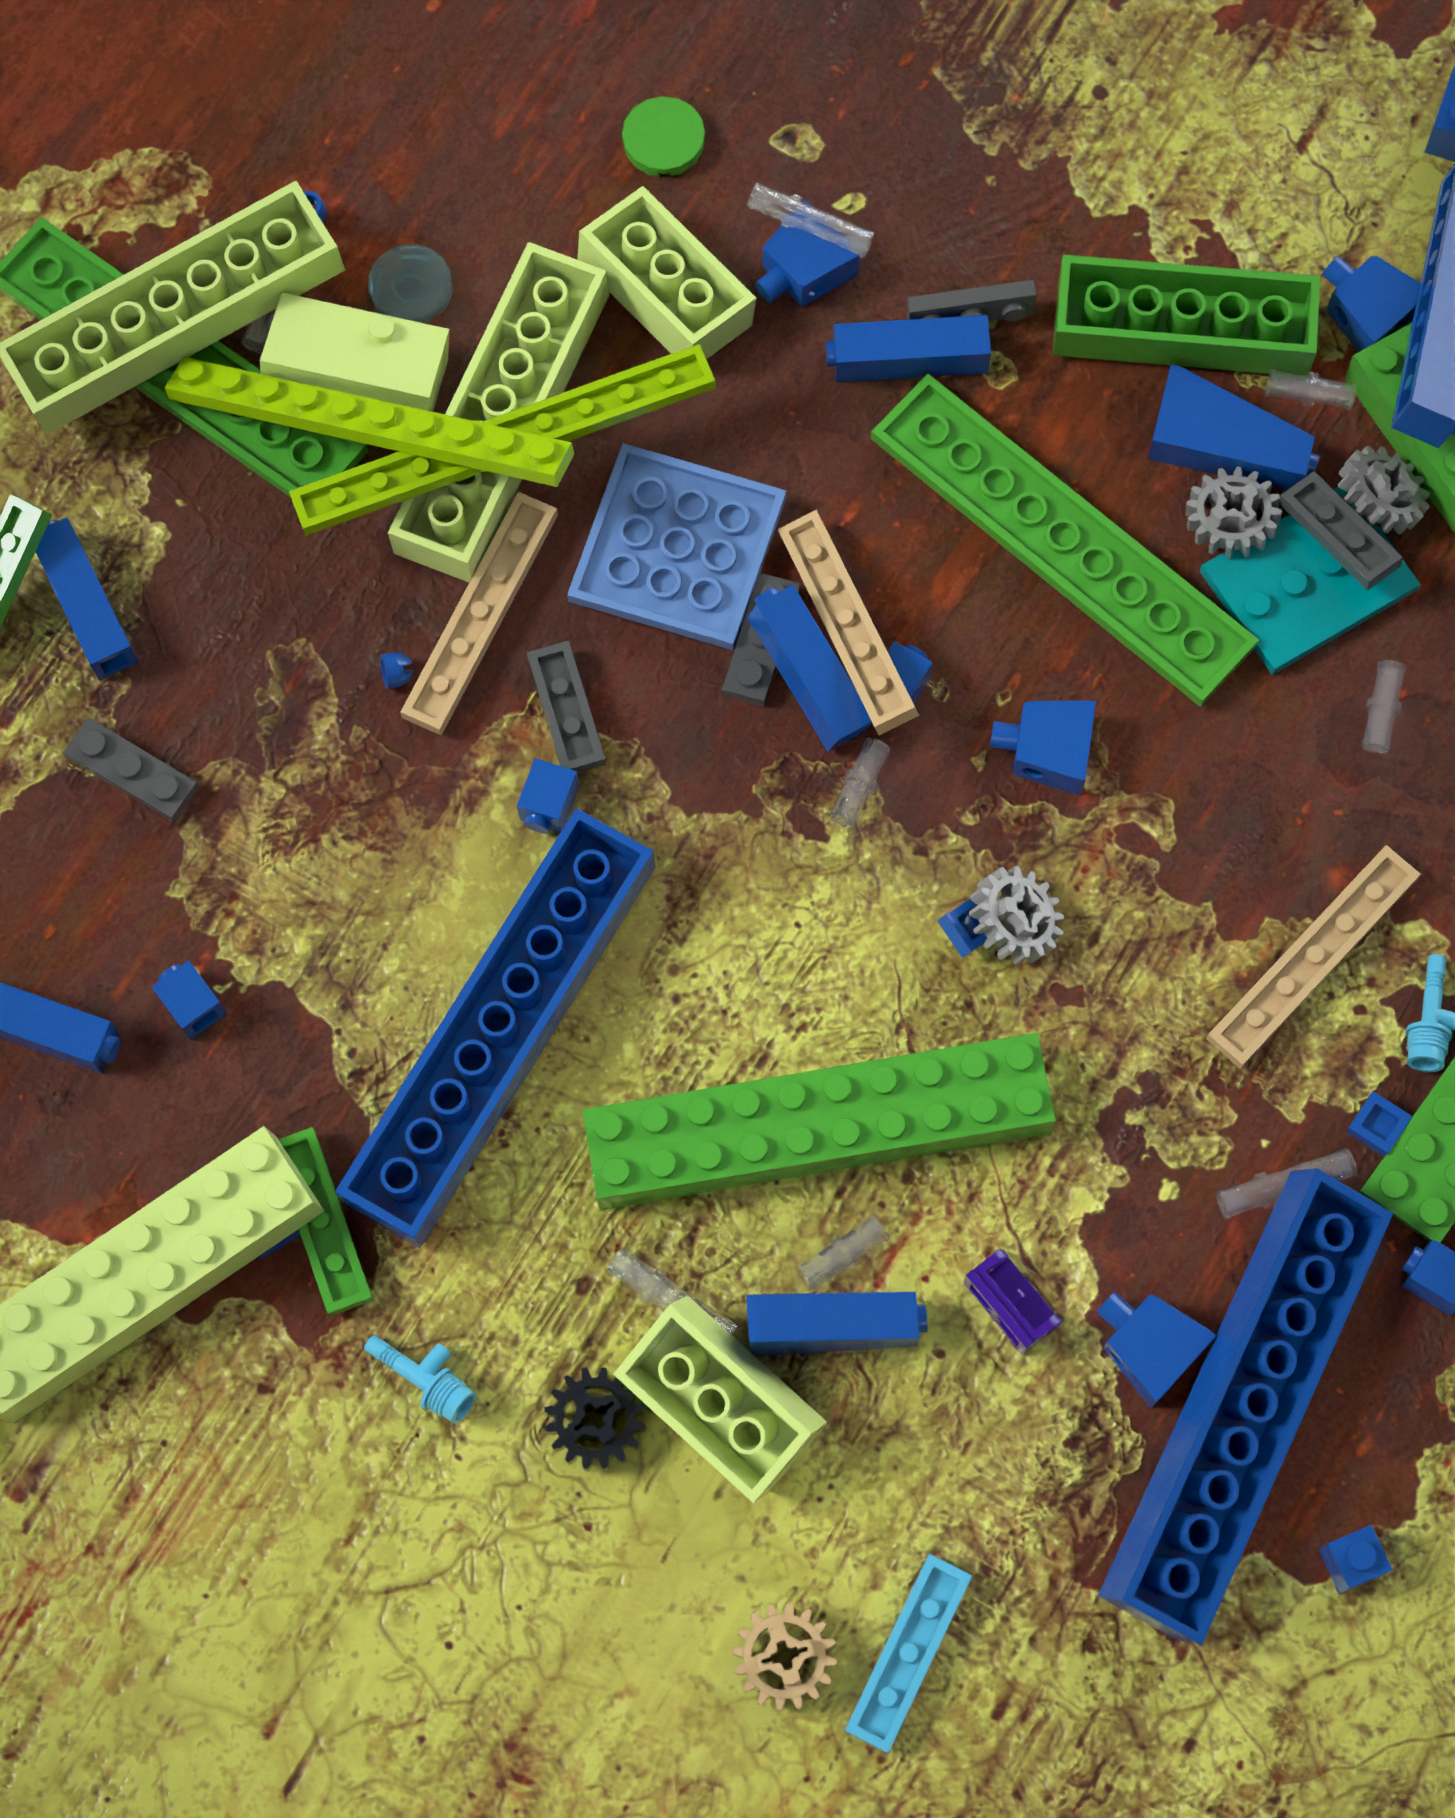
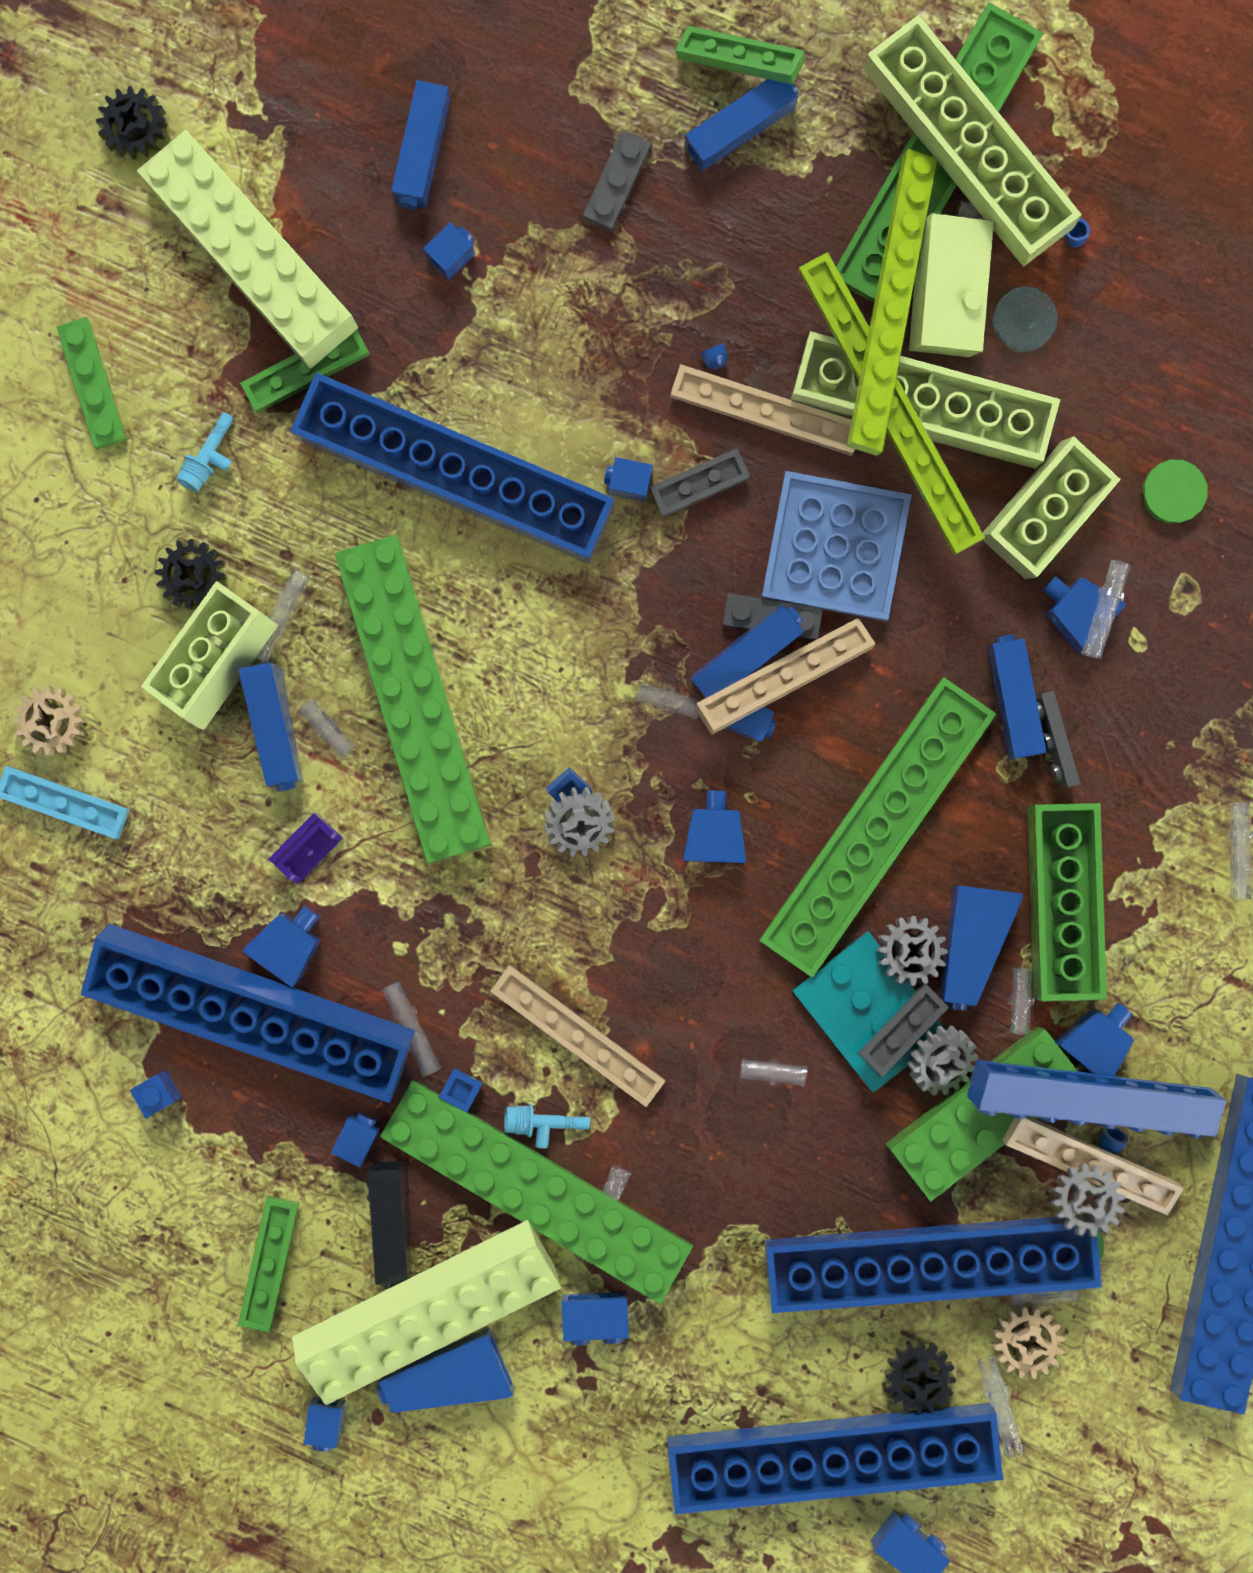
camera: 75 degrees right, 15 degrees up
none -> bright green plate [56,317,128,450]
none -> clear pin [1227,802,1253,899]

